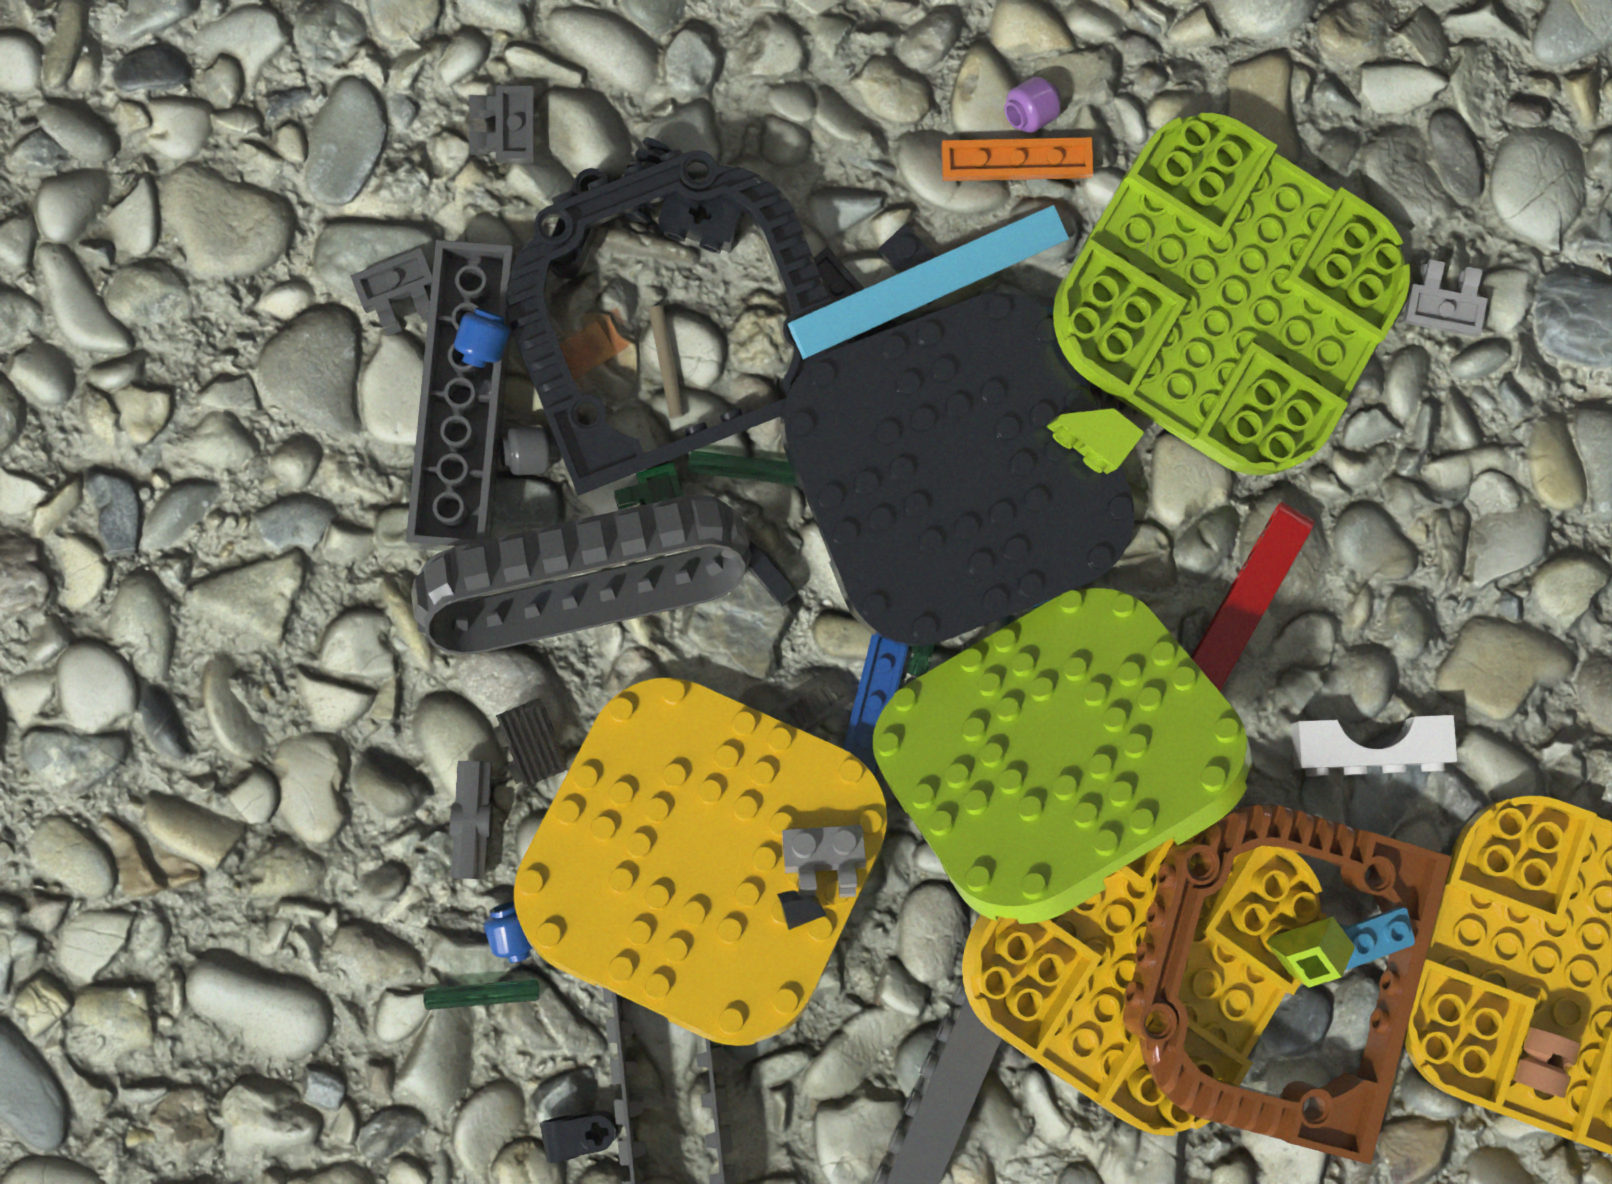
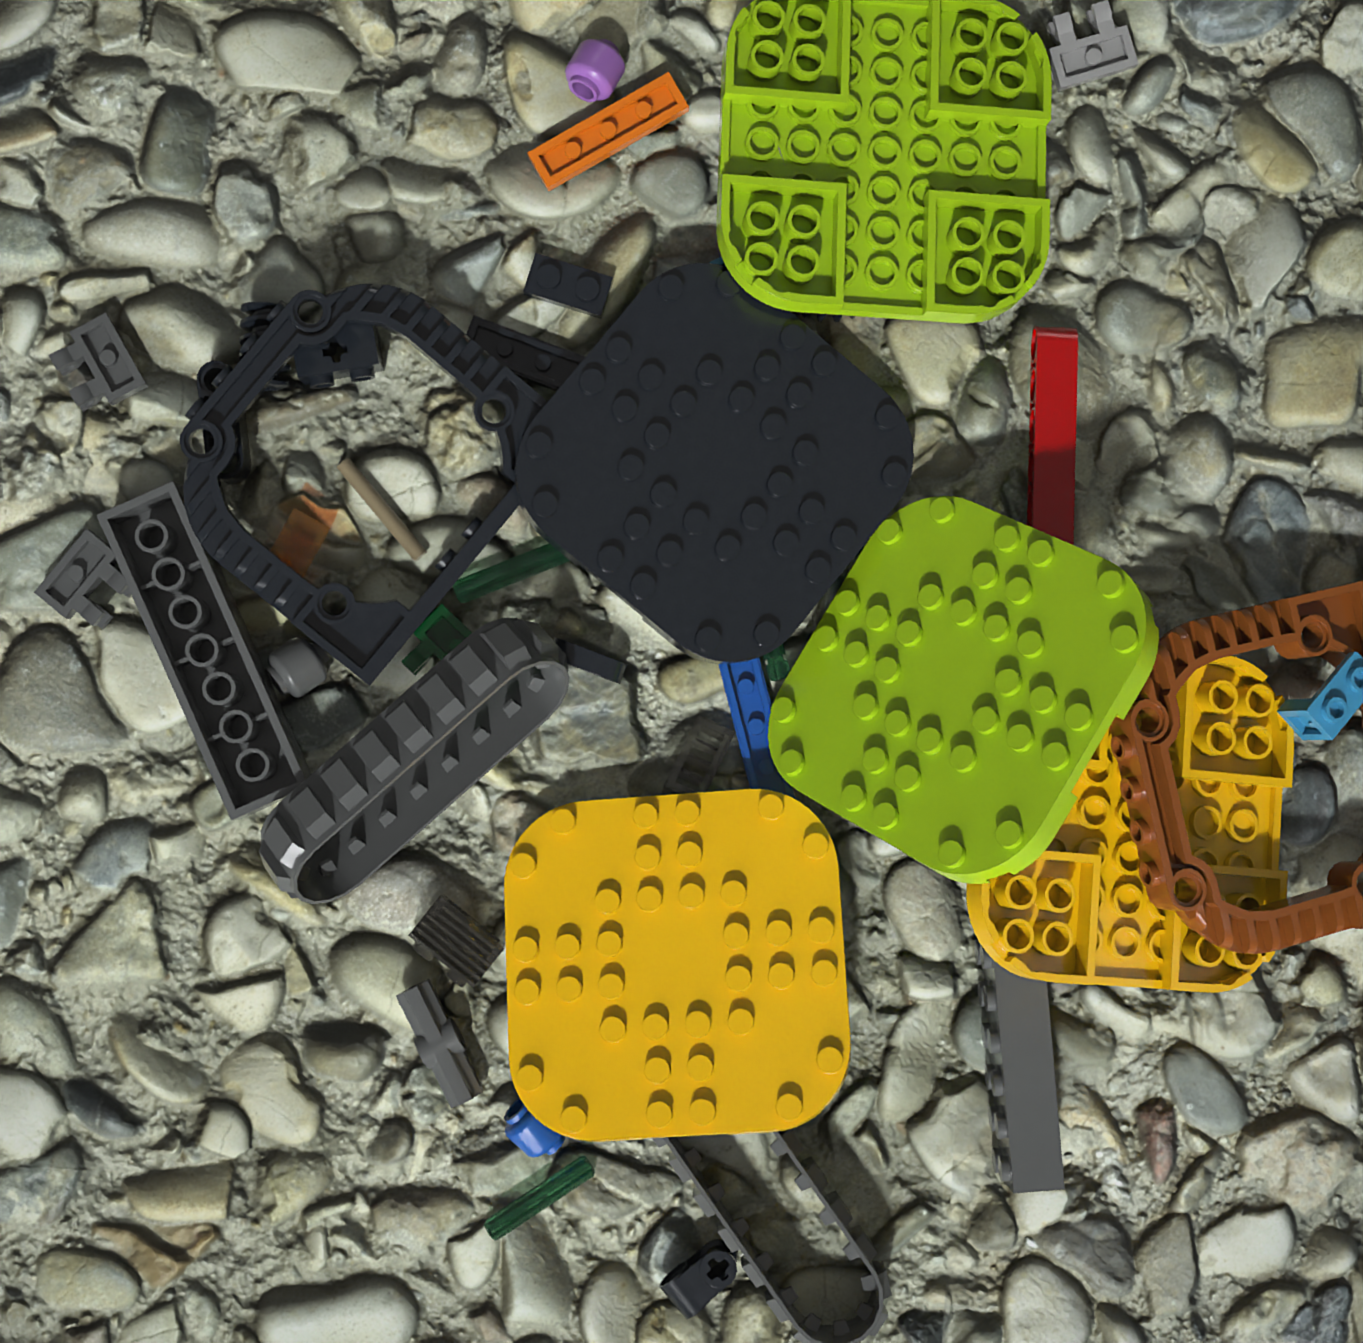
camera: 25 degrees left, 5 degrees up
blue head [454,308,510,368] -> none
black tile [777,891,826,930] -> none
light grey plate [782,825,866,898] -> none
medium azure tile [787,205,1069,359] -> none
lime slope [1047,408,1144,474] -> none
lime slope [1266,917,1355,988] -> none
white arch [1290,715,1457,777] -> none

